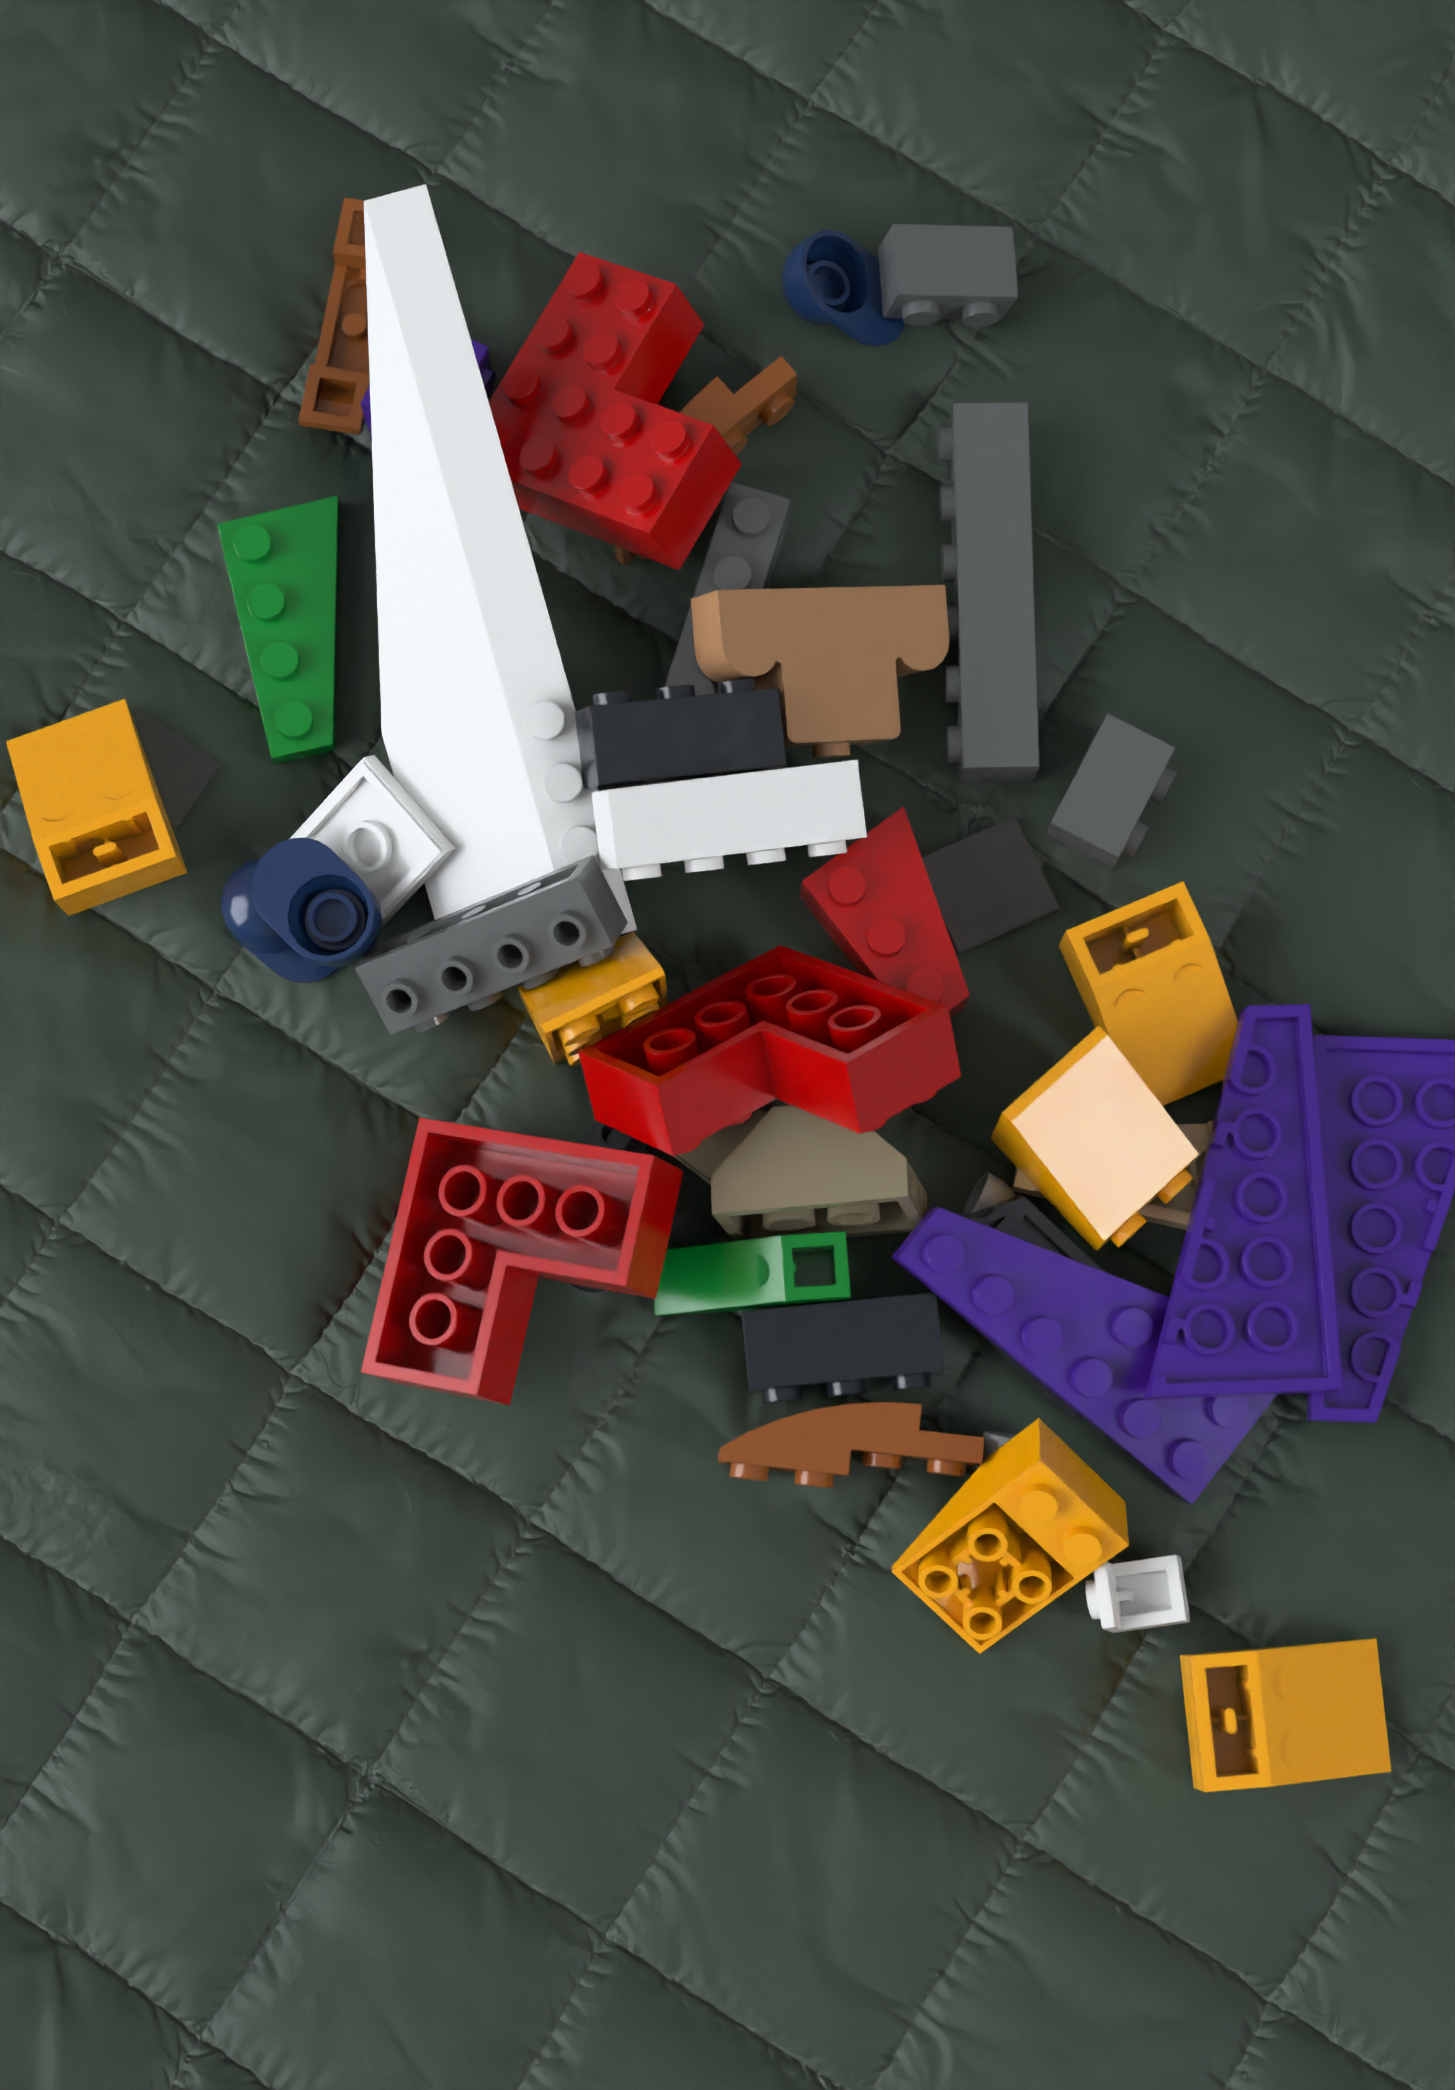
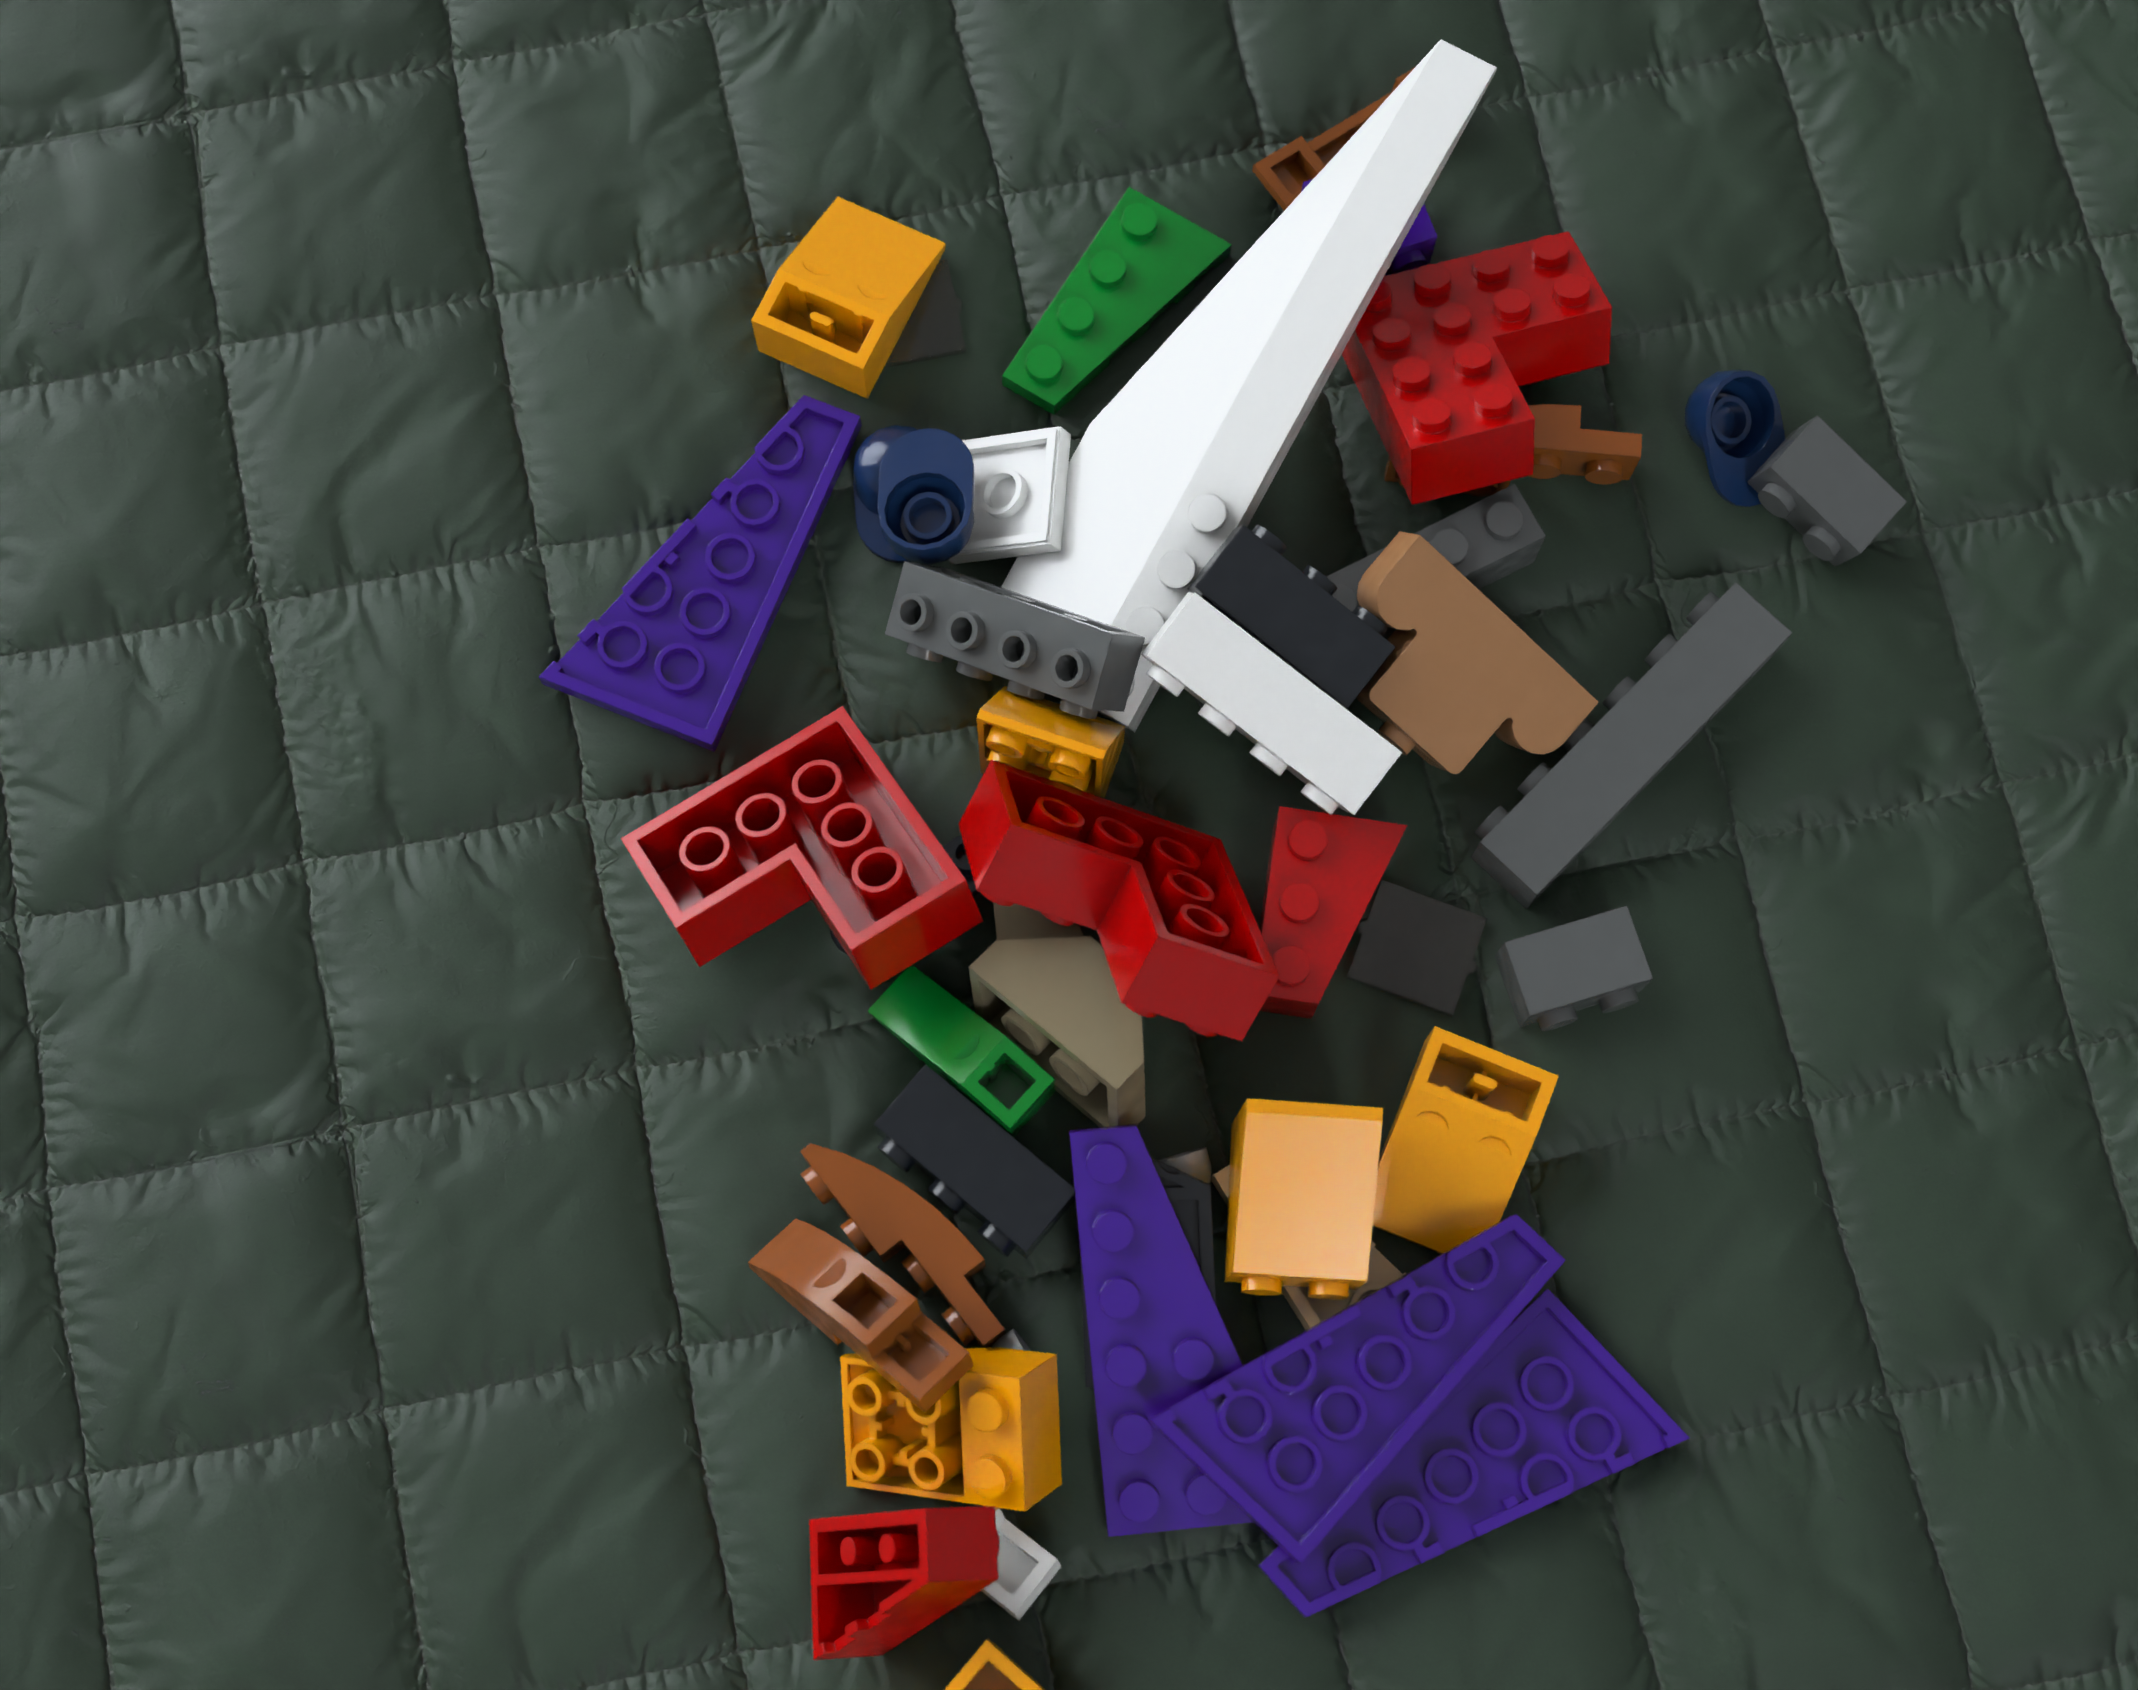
camera: 45 degrees right, 5 degrees down
none -> dark purple wing [539,395,862,752]
none -> dark orange slope [747,1218,974,1413]
none -> red wedge [809,1506,1000,1660]

